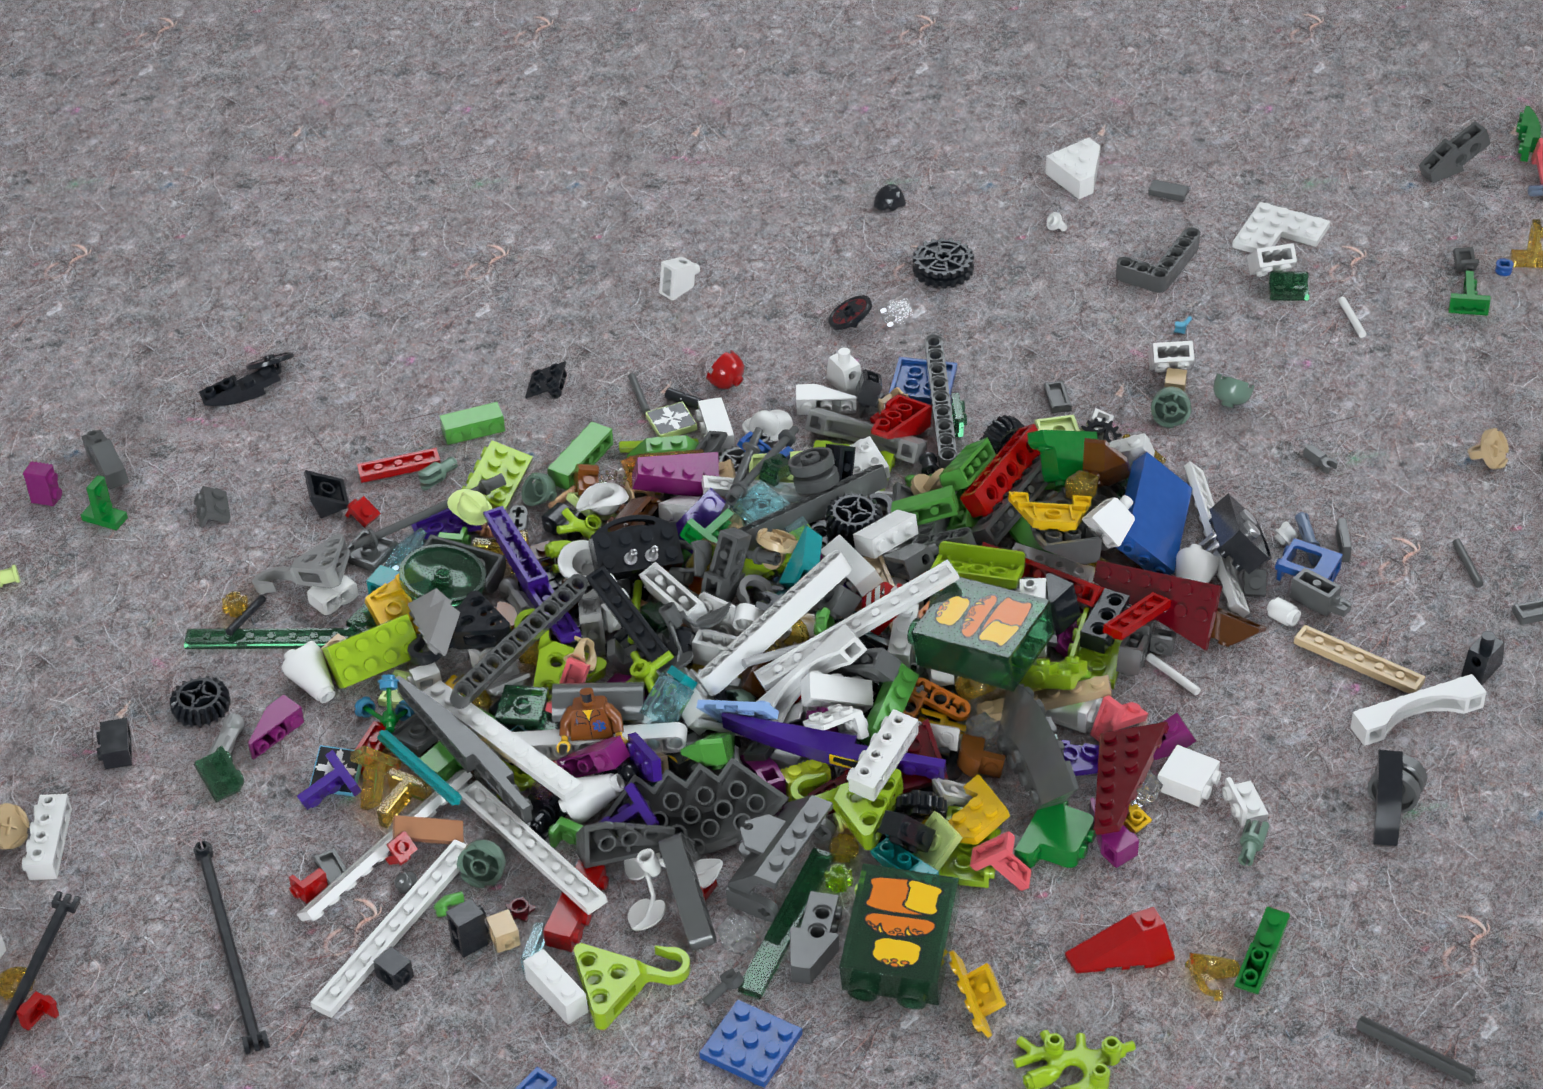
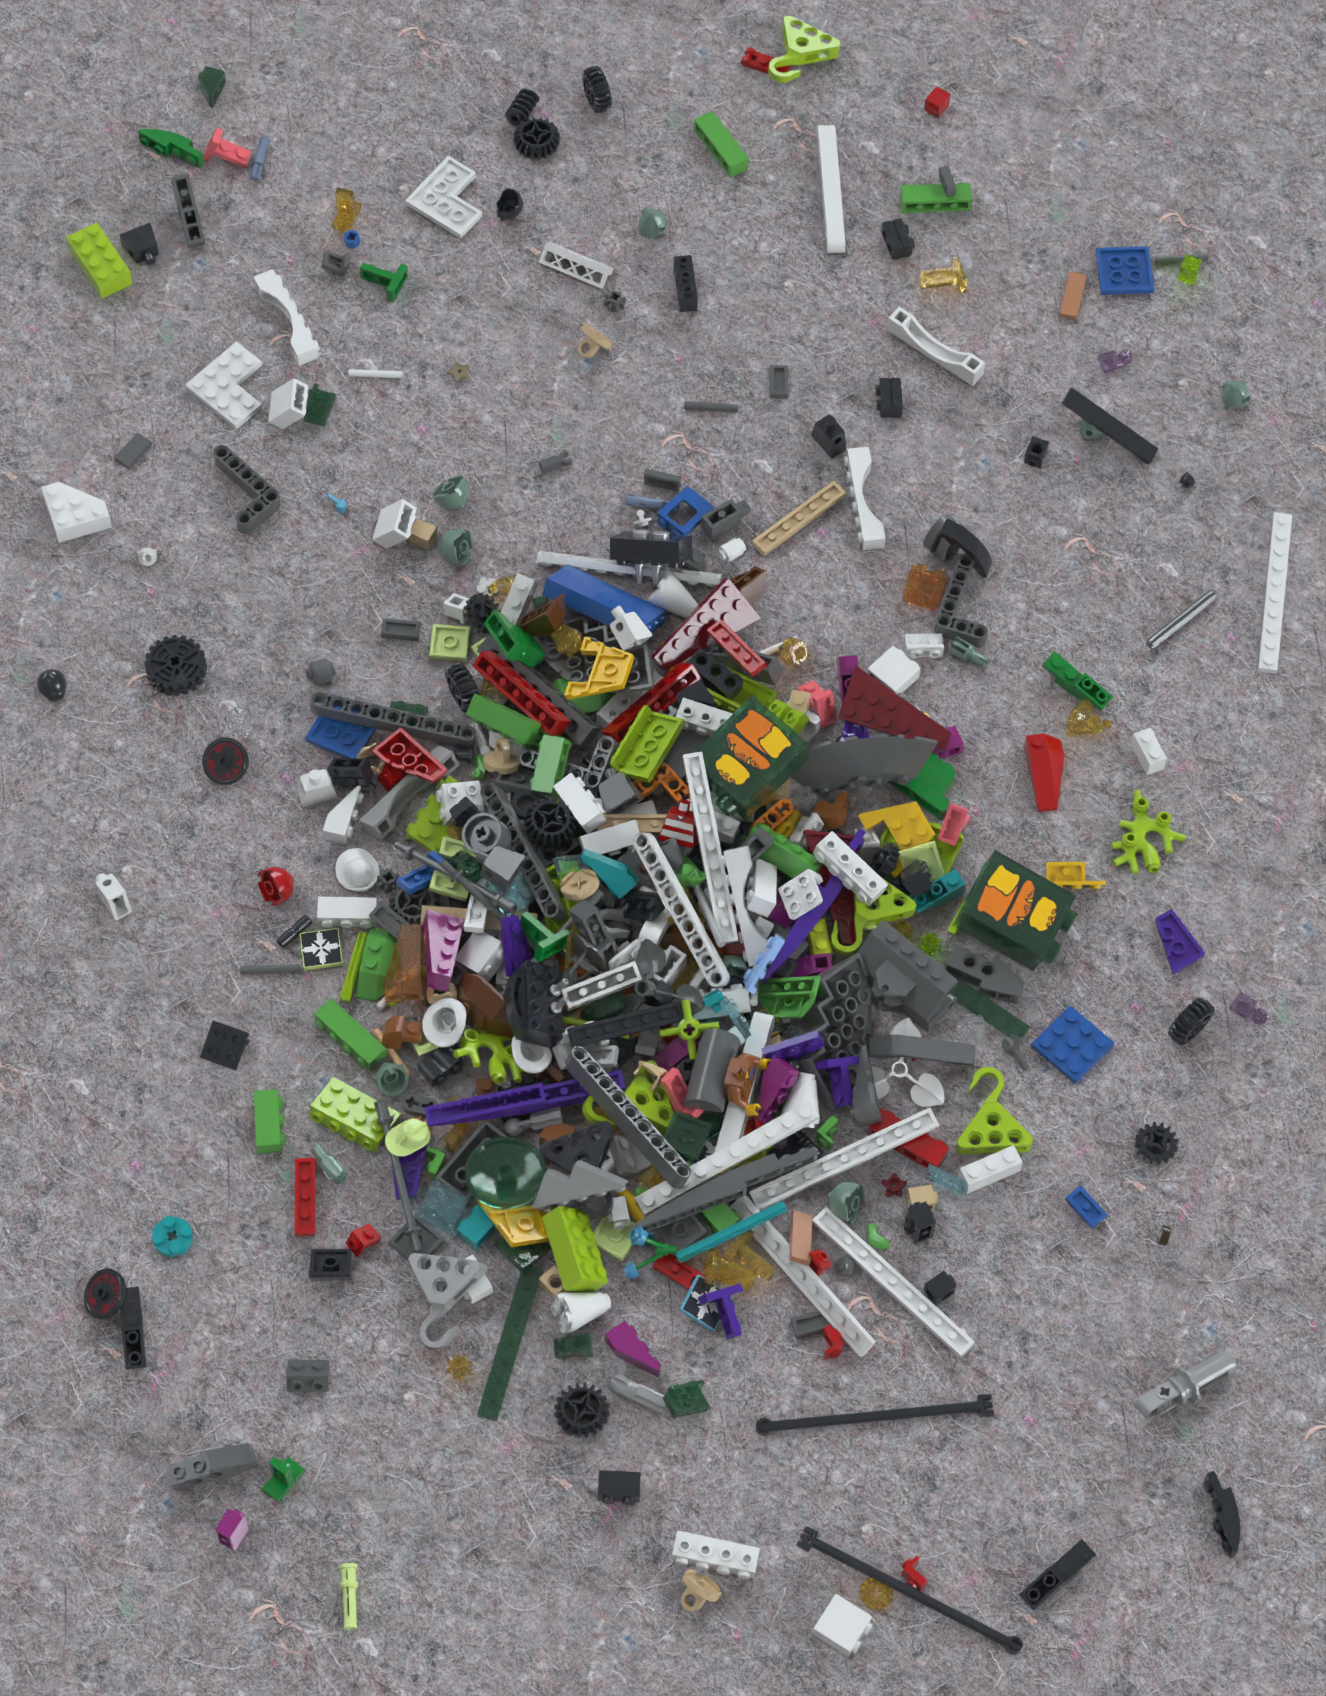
camera: 80 degrees left, 20 degrees up
black bar [225,595,266,636] -> none
none -> lime brick [66,222,133,299]
none -> black torso [119,223,159,266]
none -> teal plate [152,1216,193,1257]
none -> white arch [254,269,320,366]
none -> dark grey head [306,659,335,685]
none -> dark tan plate [447,362,470,382]
none -> torso [475,846,525,892]
none -> clear green leg [553,1333,593,1359]
none -> clear yellow brick [778,637,811,666]
none -> clear orange bracket [902,563,949,610]
none -> dark grey beam [934,554,988,648]
none -> white brick [1131,728,1167,775]

